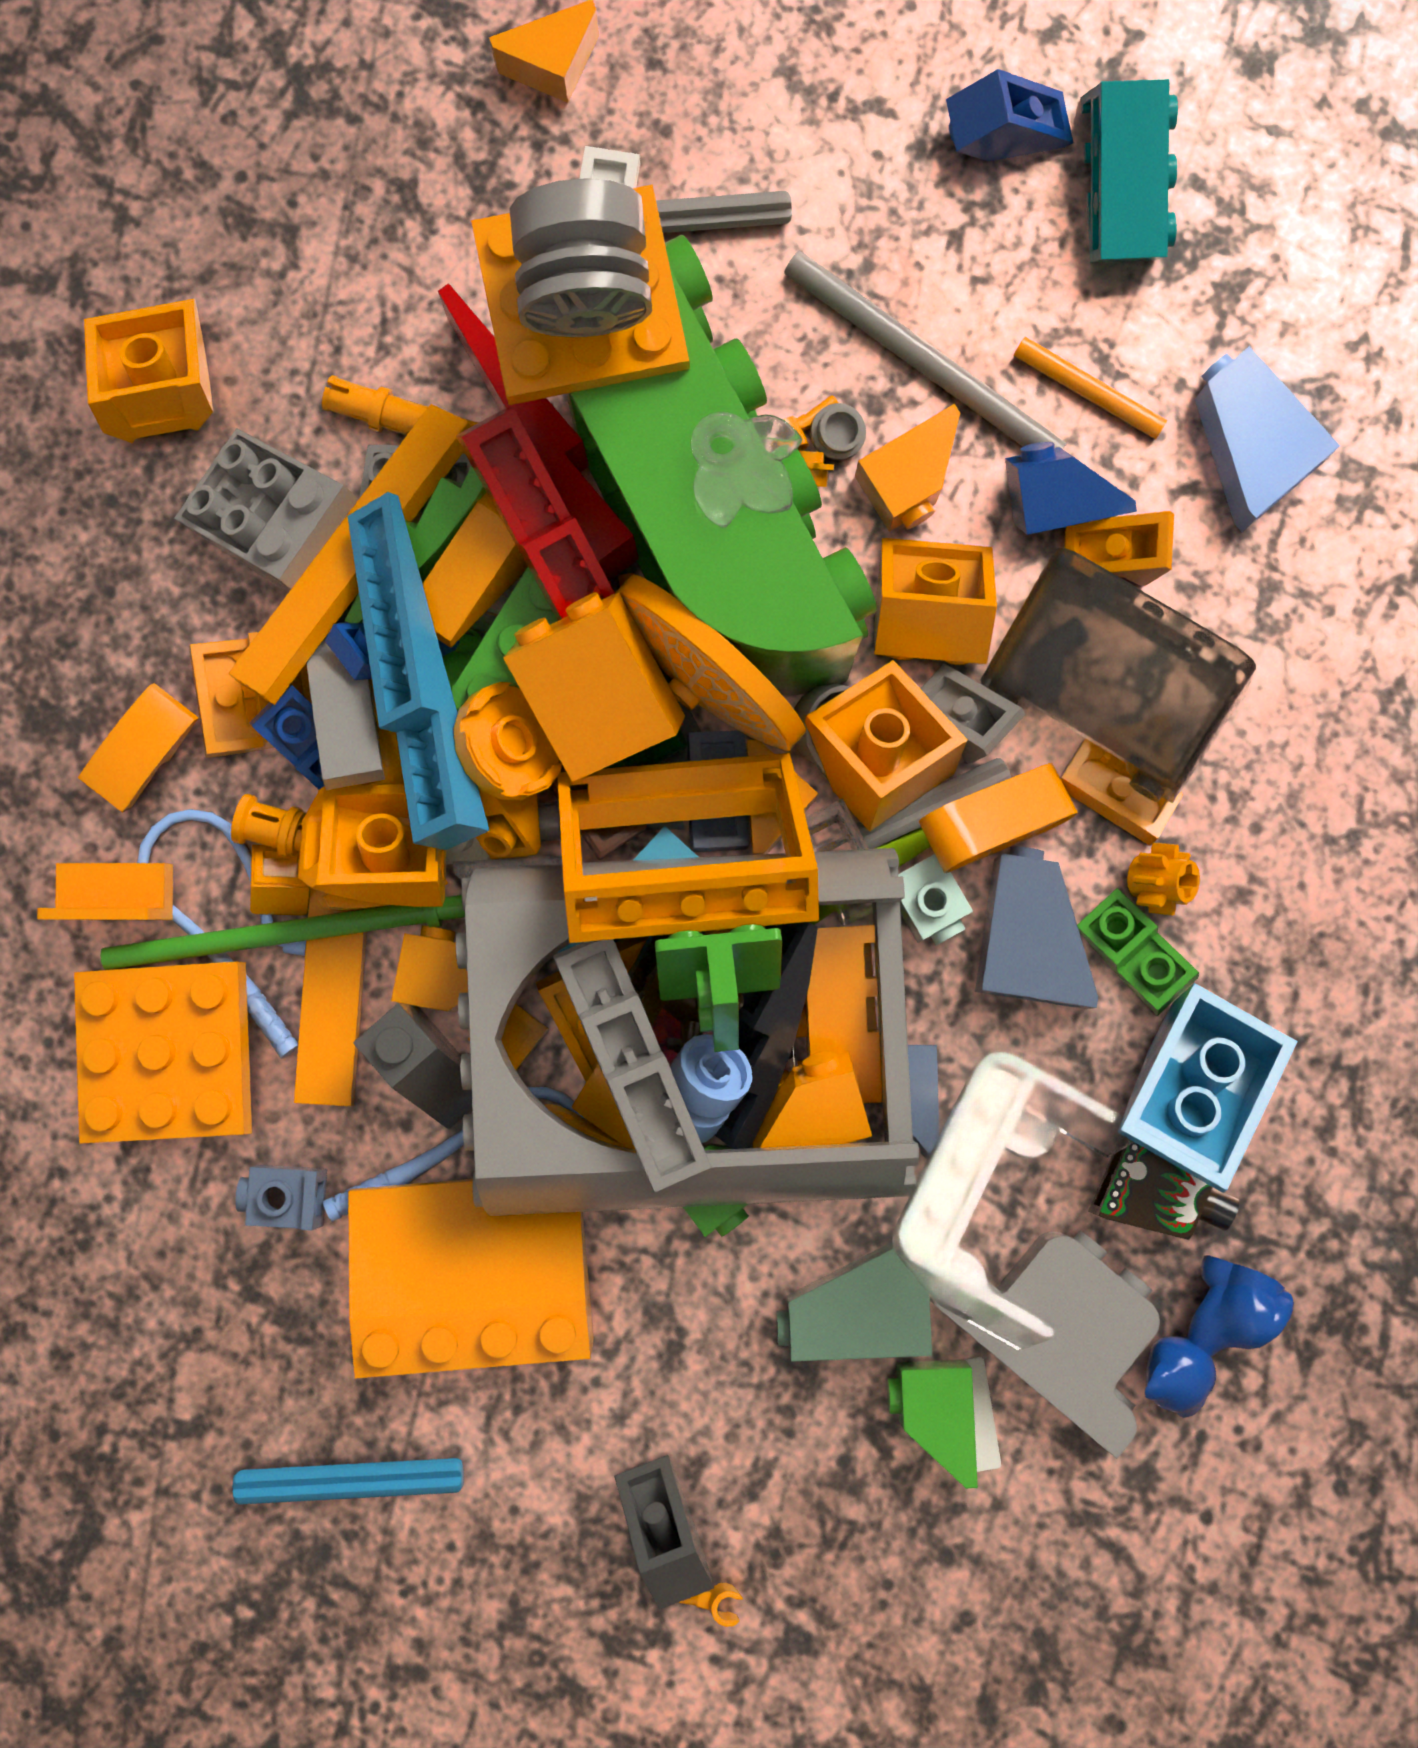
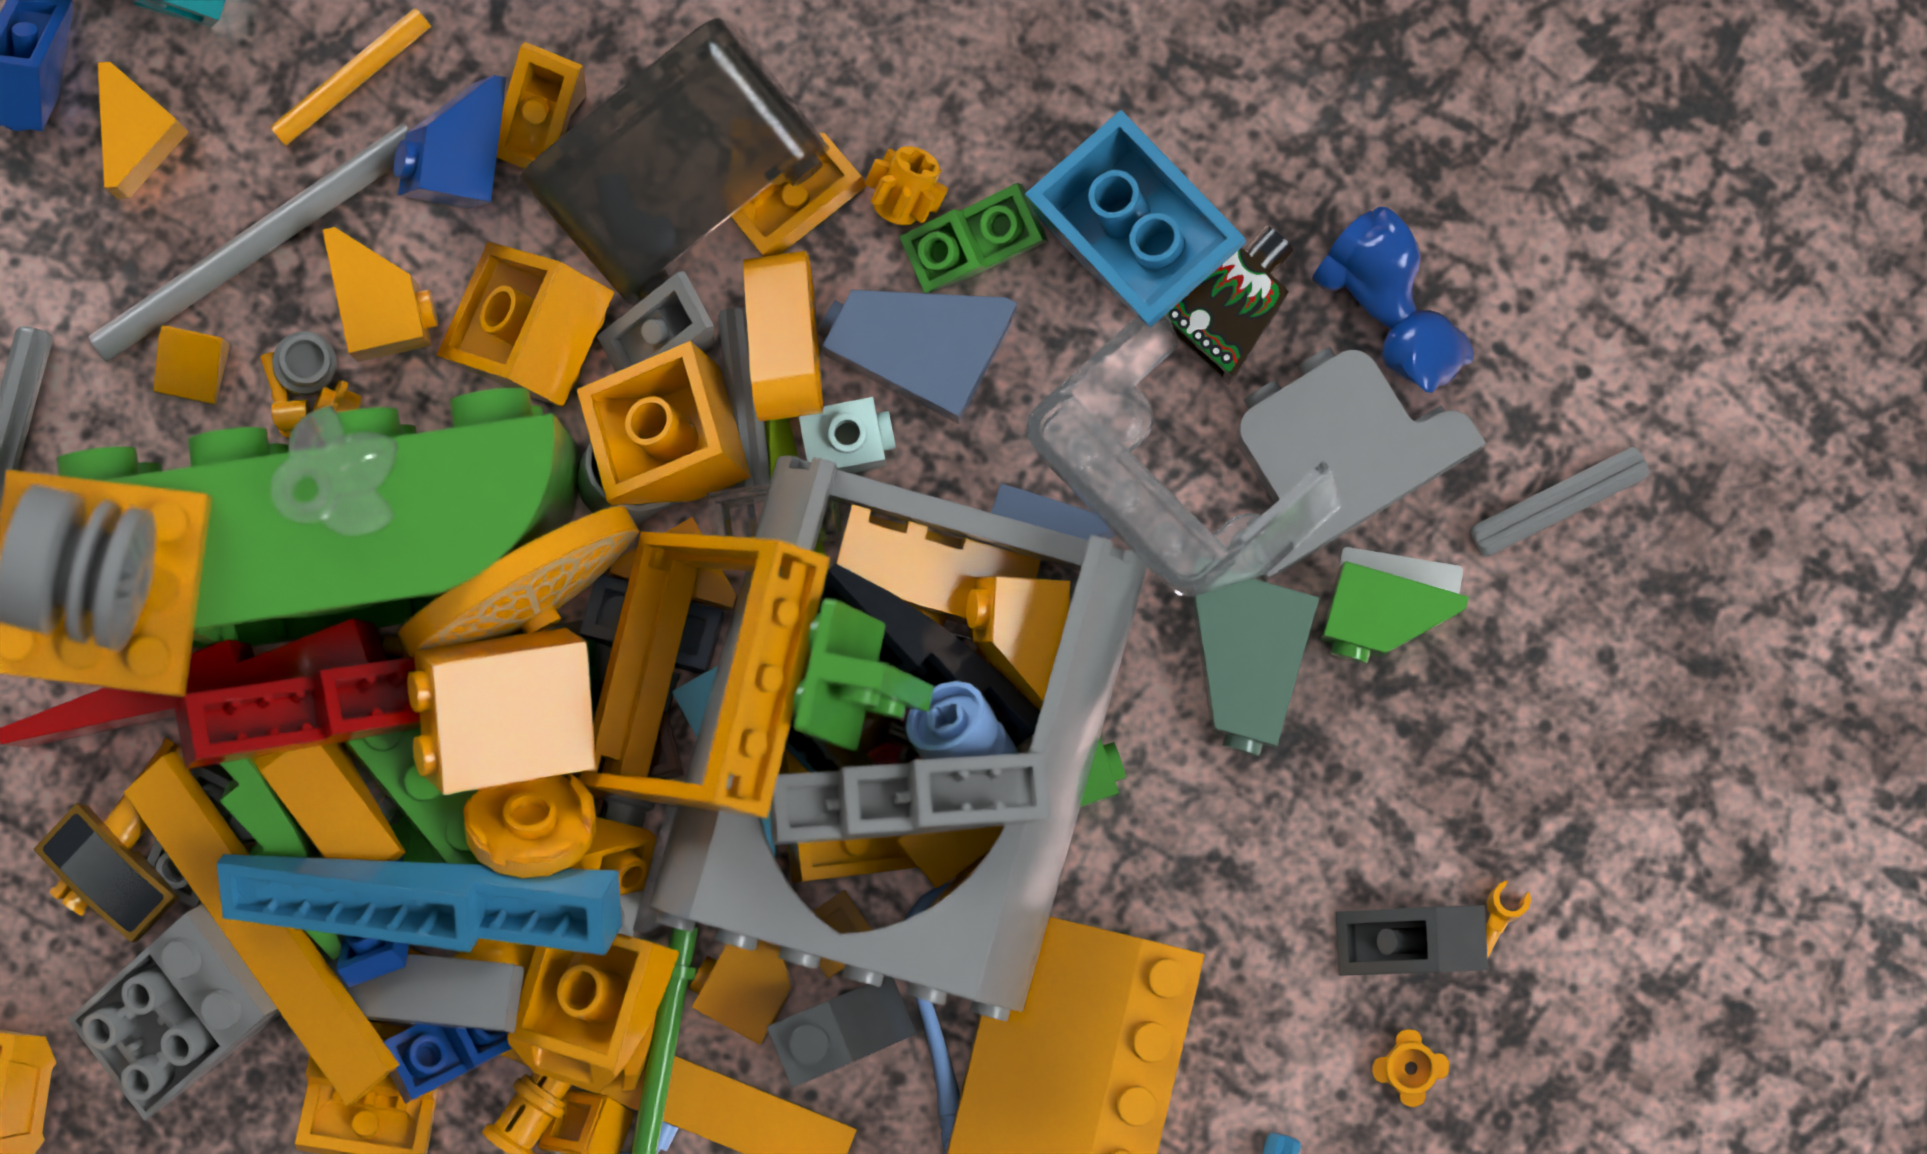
camera: 70 degrees left, 0 degrees up
none -> slope [33,803,180,943]
none -> light orange slope [98,62,189,199]
none -> light orange slope [153,325,230,405]
none -> light orange plate [1372,1029,1450,1107]
none -> light grey axle [1470,447,1649,557]

